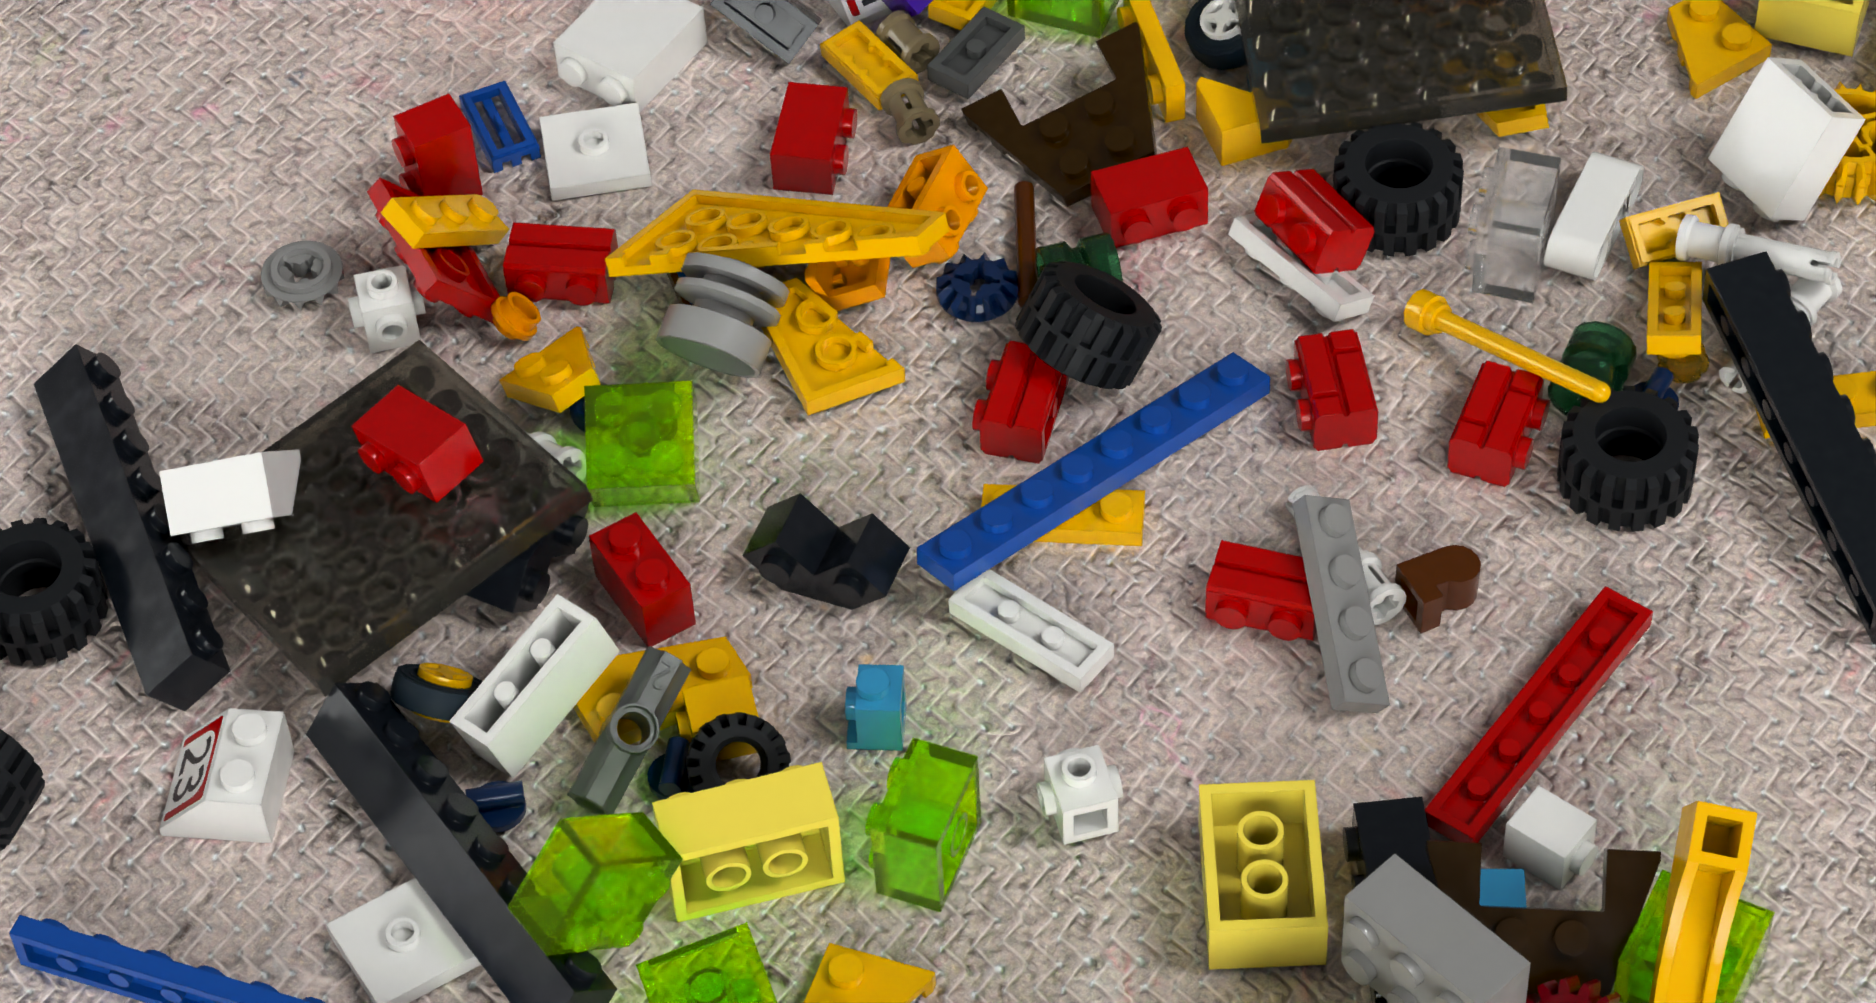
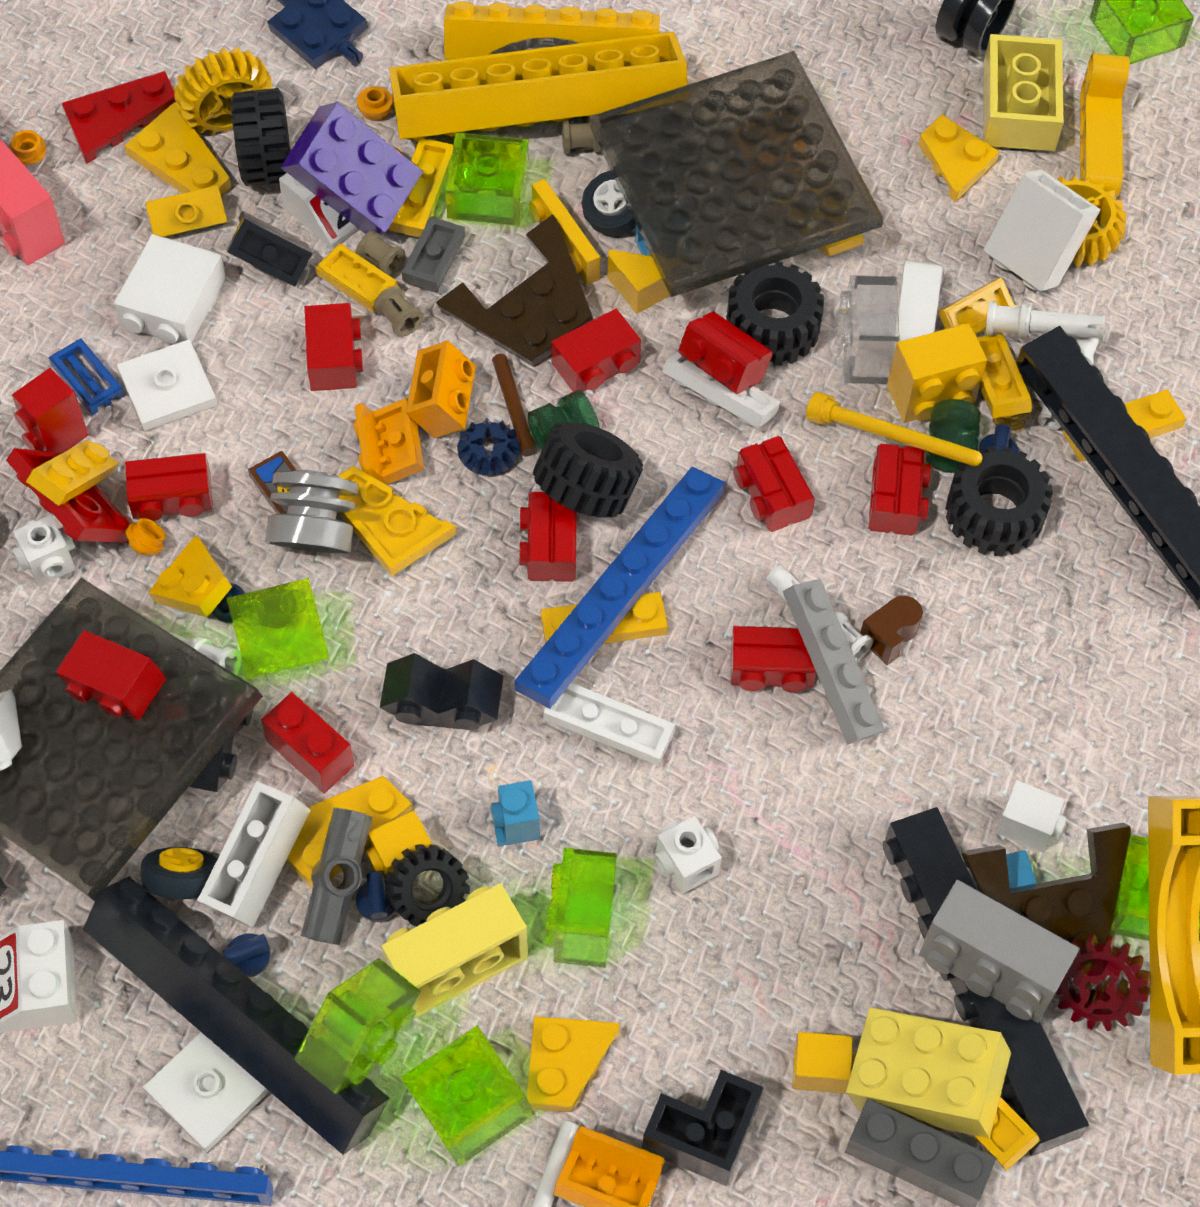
camera: 20 degrees left, 10 degrees up
yellow wing [605,189,949,277] -> none
light yellow brick [1198,780,1328,970] -> none
red plate [1425,586,1653,842] -> none
none -> yellow brick [887,323,987,423]

